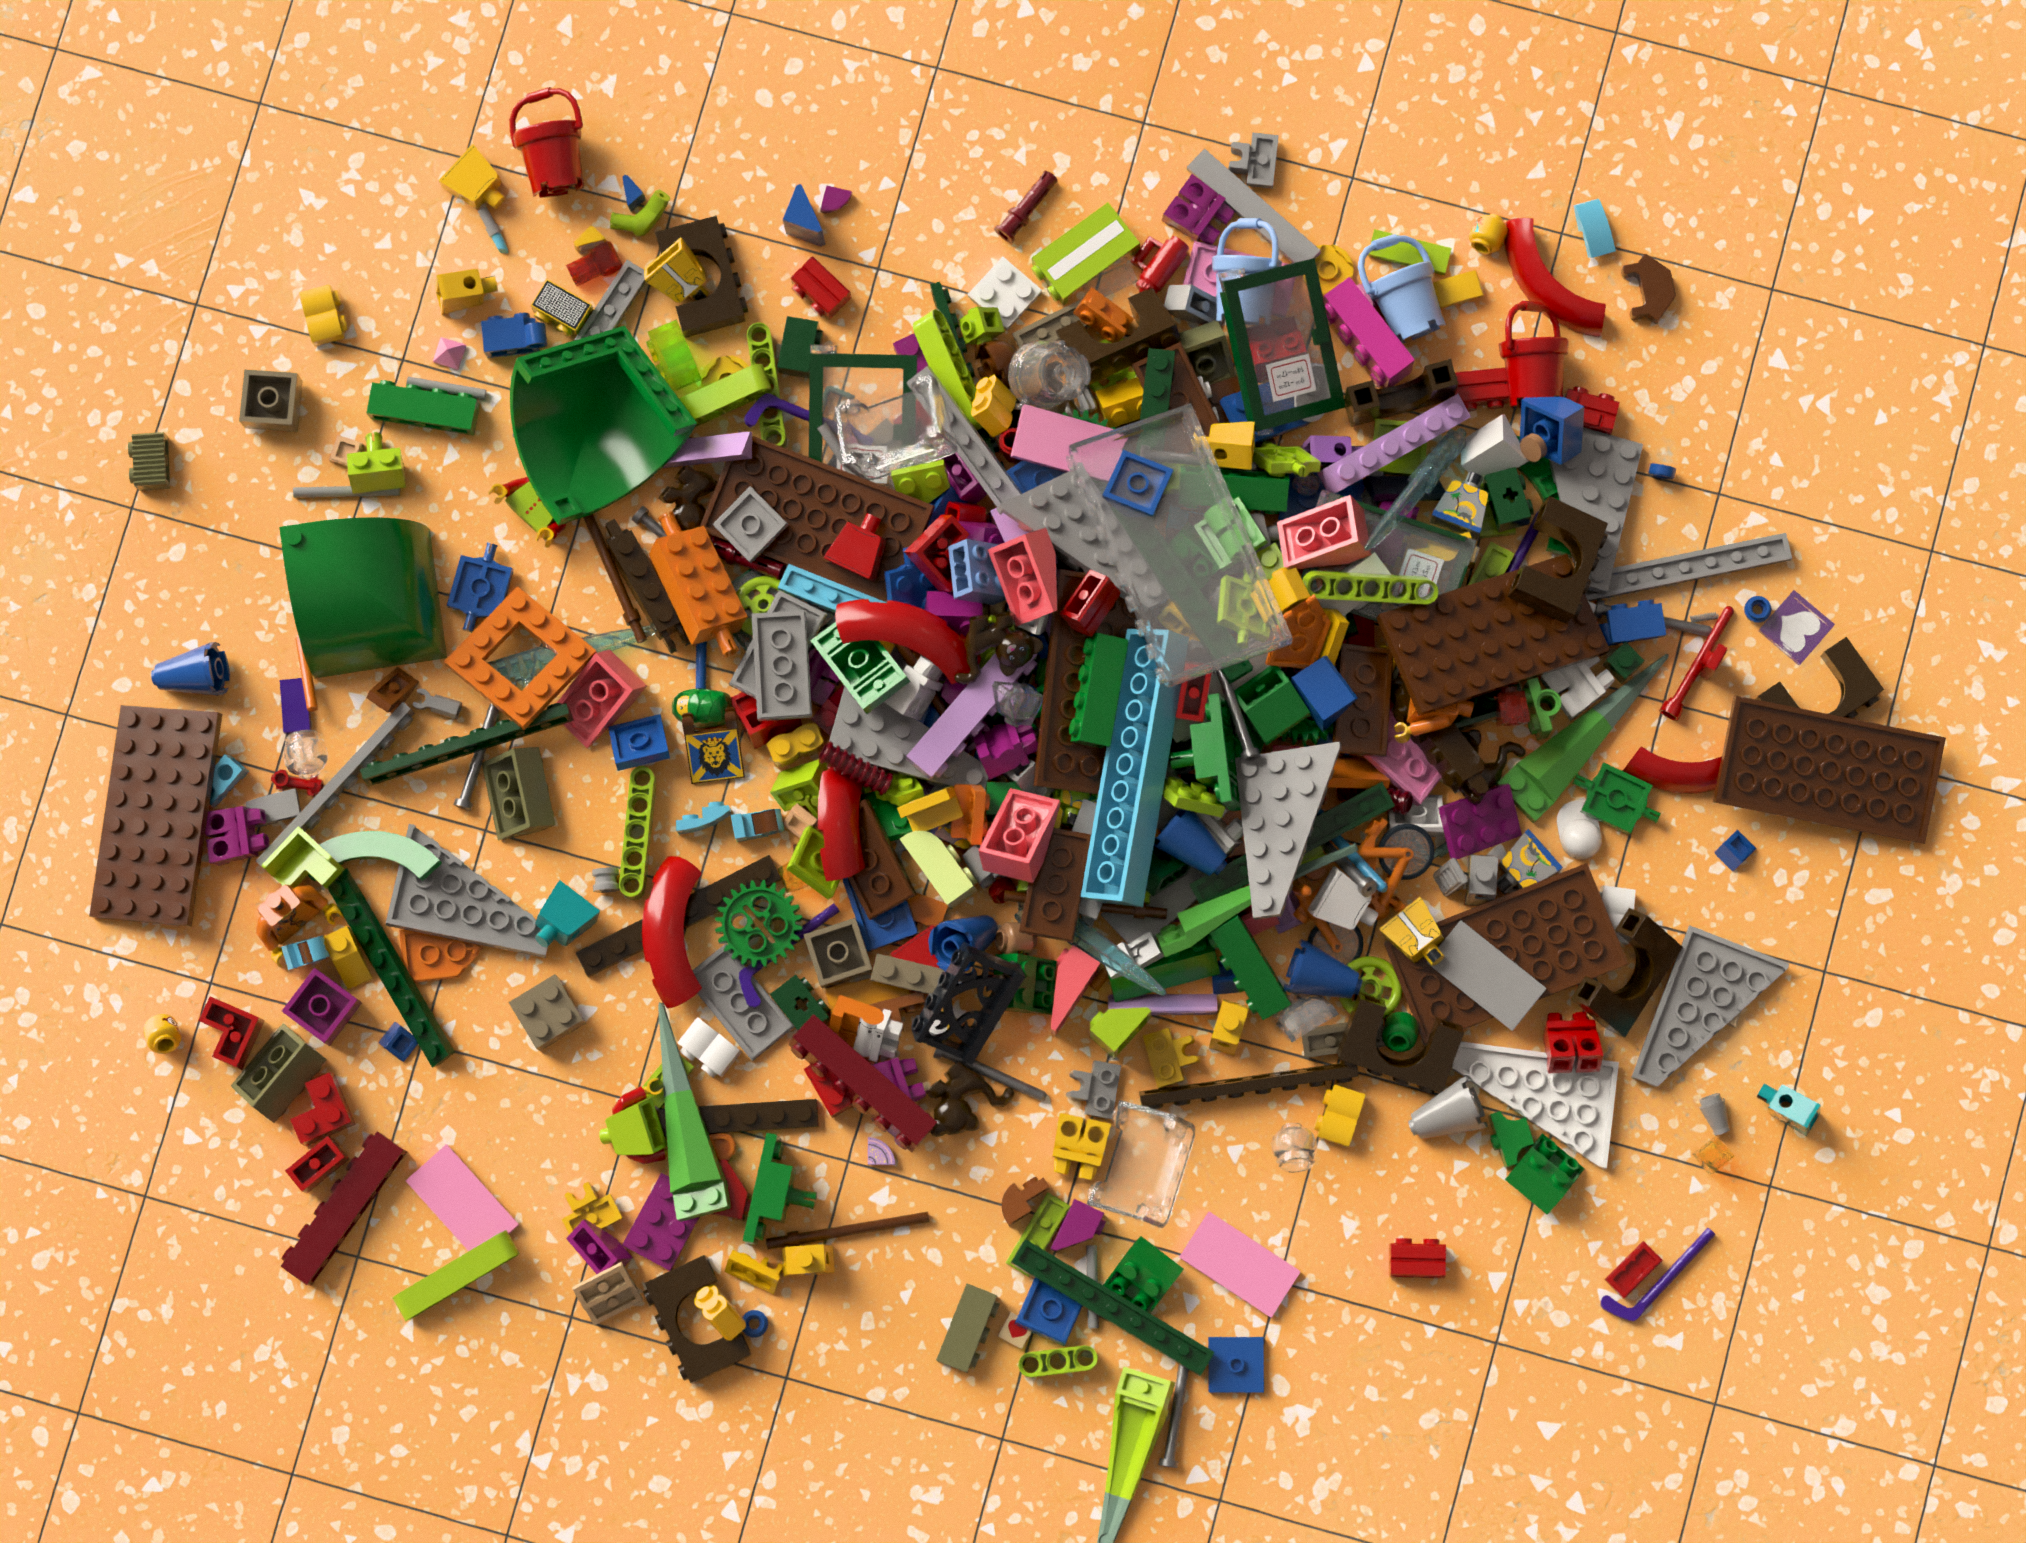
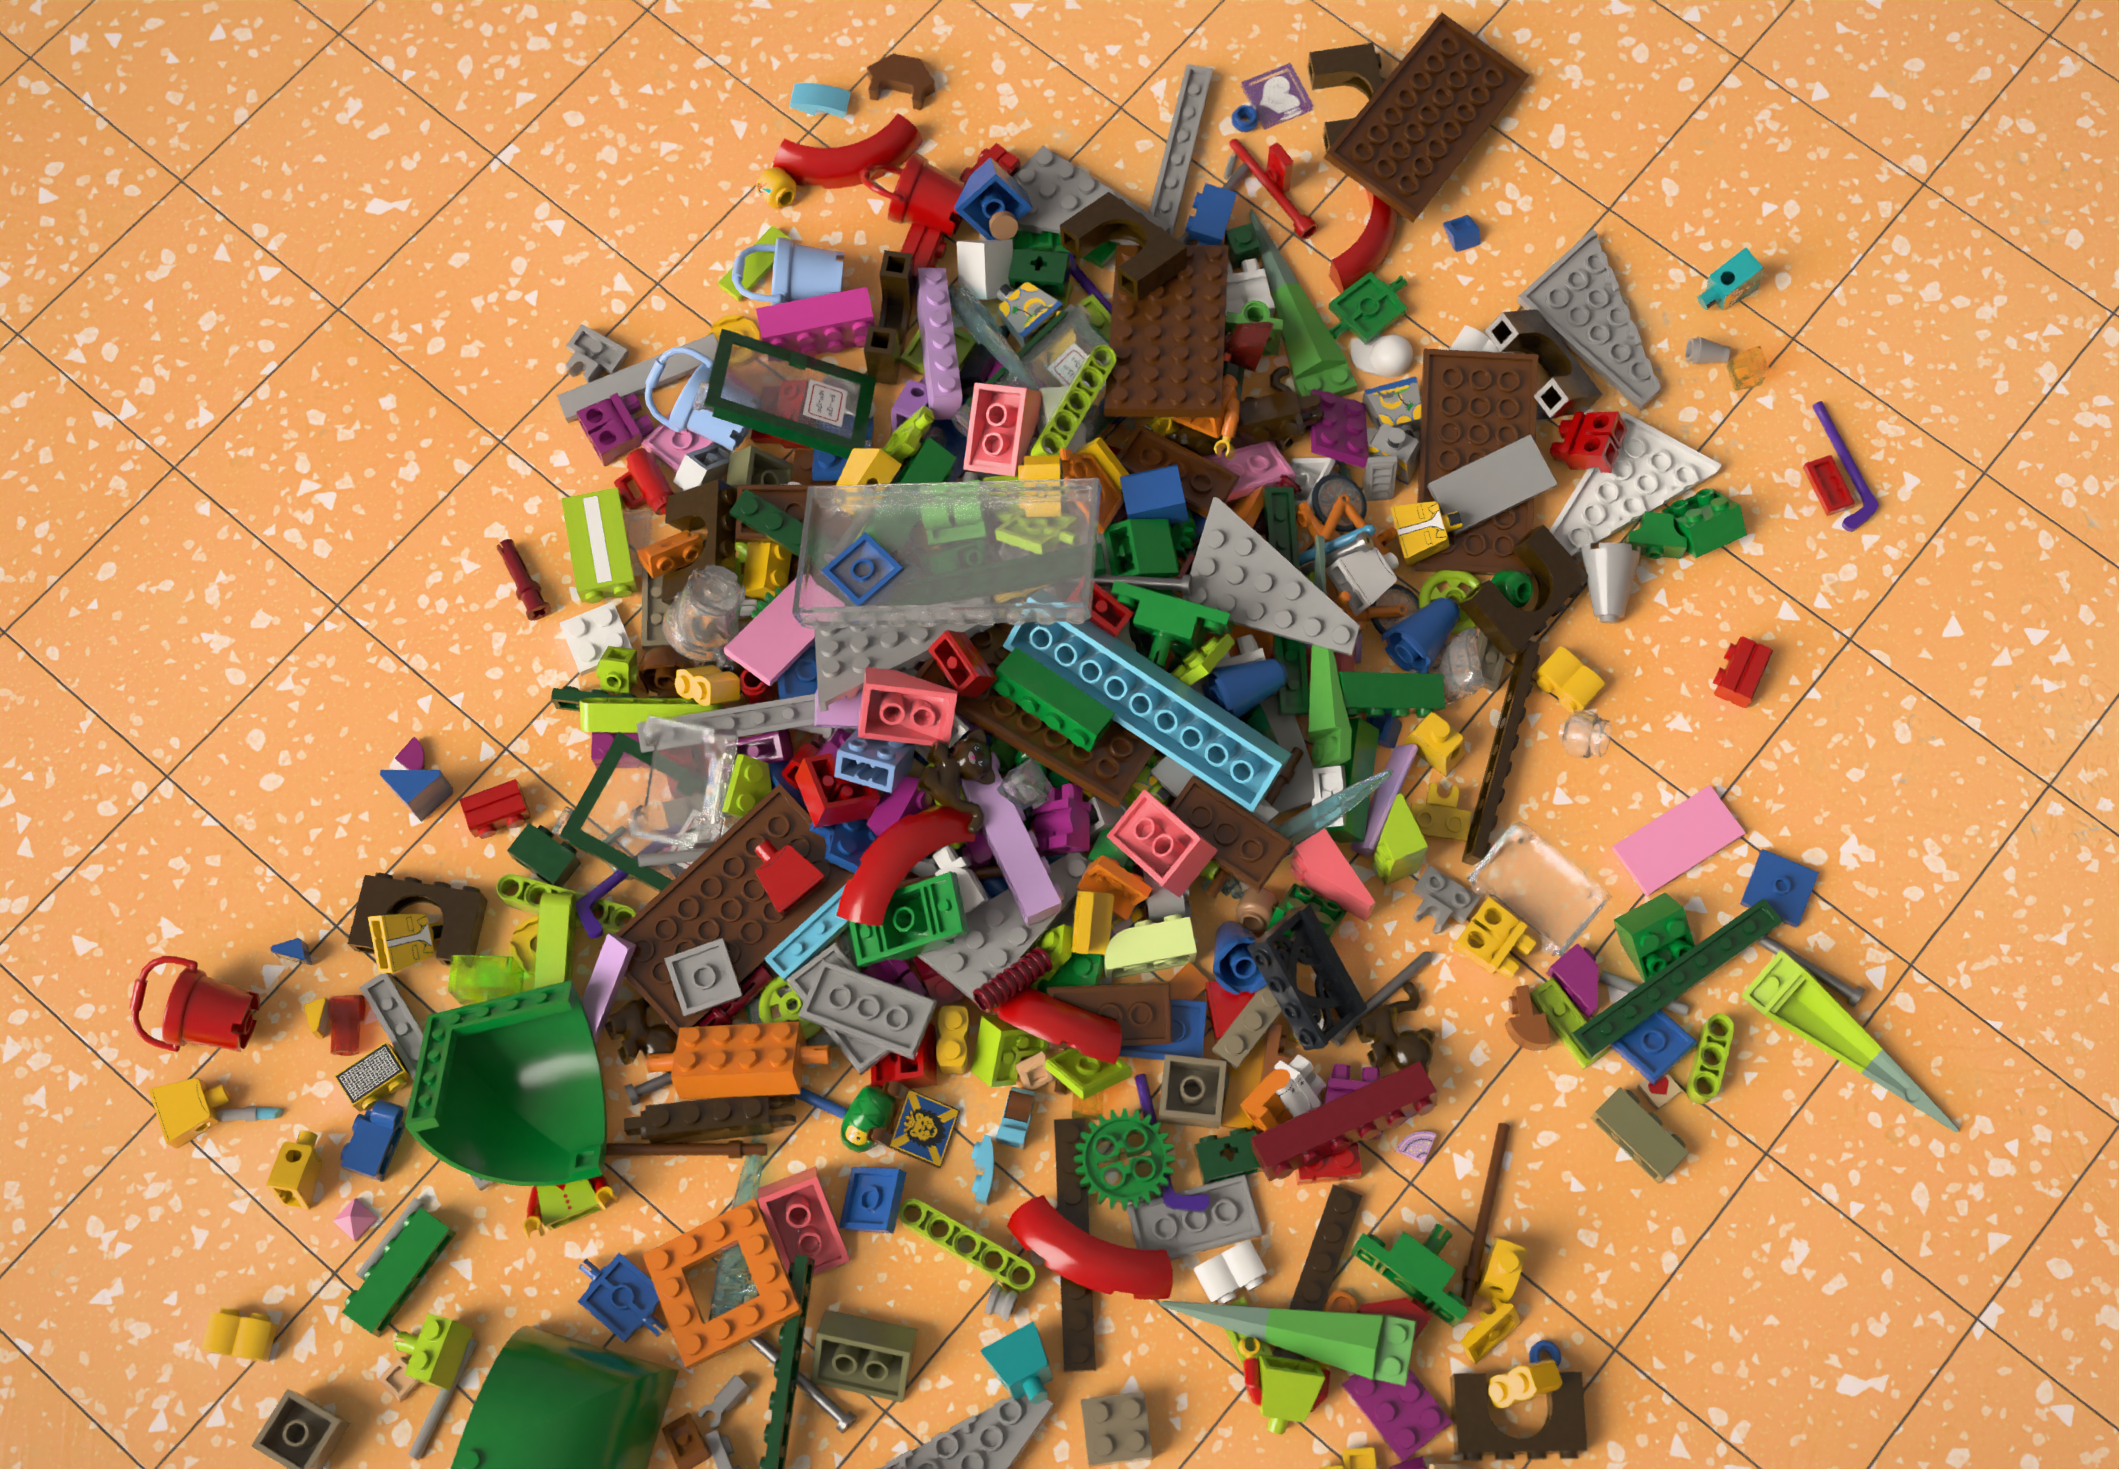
camera: 70 degrees left, 10 degrees down
lime arm [610,189,670,237] -> none
red tile [988,878,1016,904] -> none
yellow slope [1433,270,1484,309] -> none
blue tile [1648,463,1676,479] -> none

